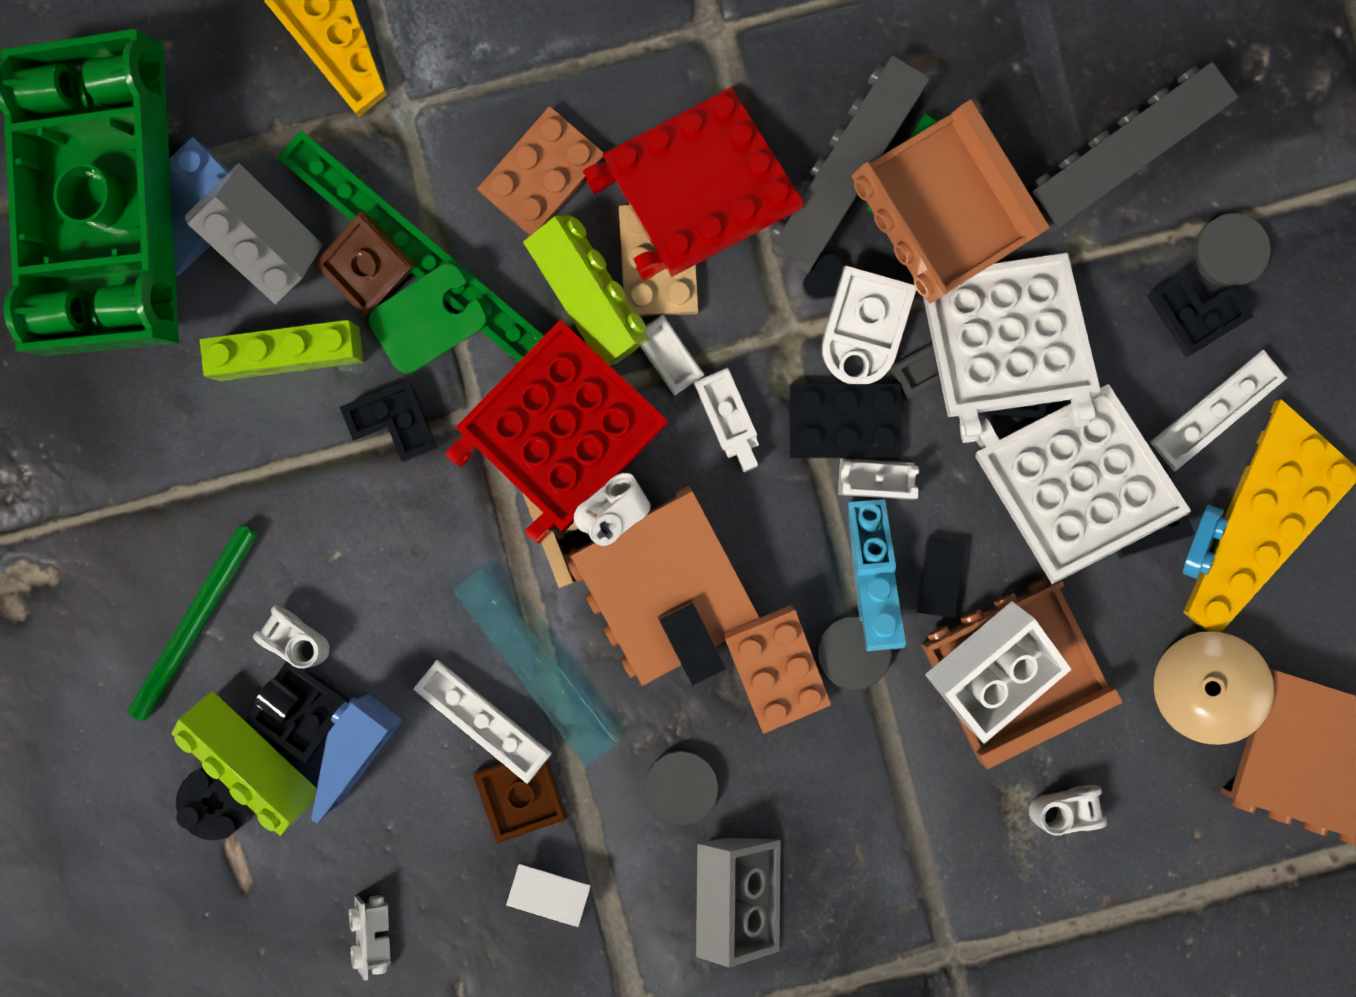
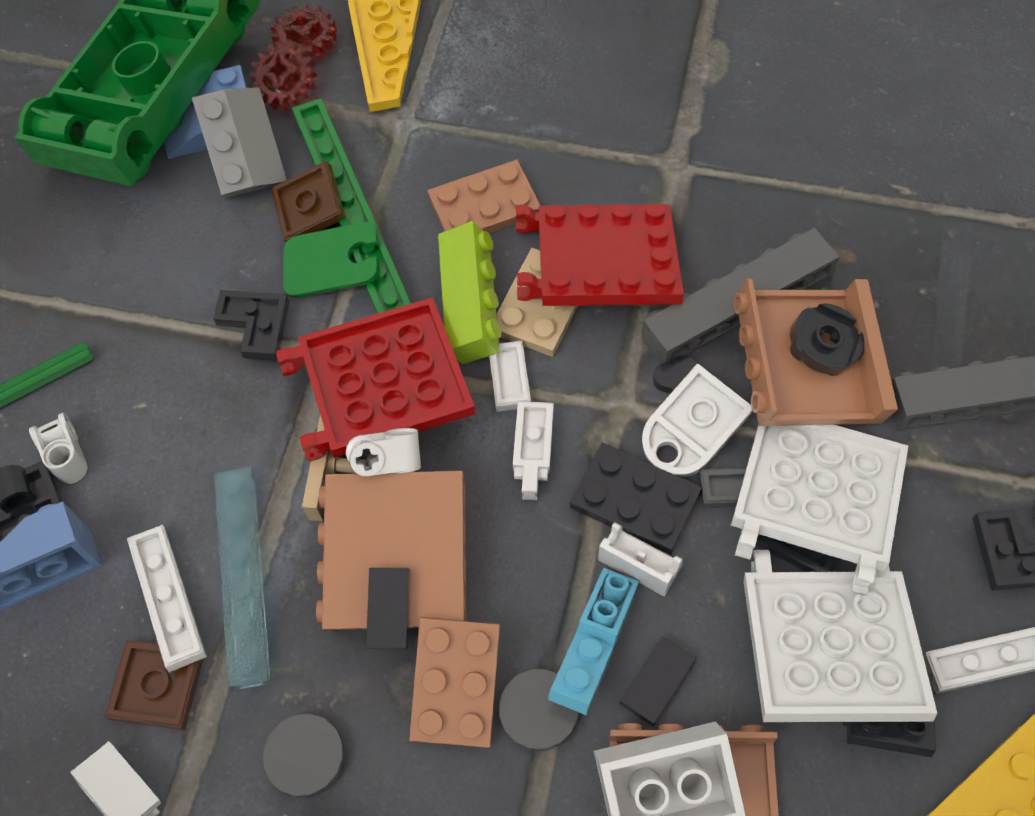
camera: 30 degrees right, 25 degrees down
lime brick [199,320,364,381] -> none
dark azure plate [1183,505,1229,579] -> none
none -> clear red gear [249,41,318,110]
none -> clear red gear [270,4,337,63]
none -> black plate [790,303,864,376]

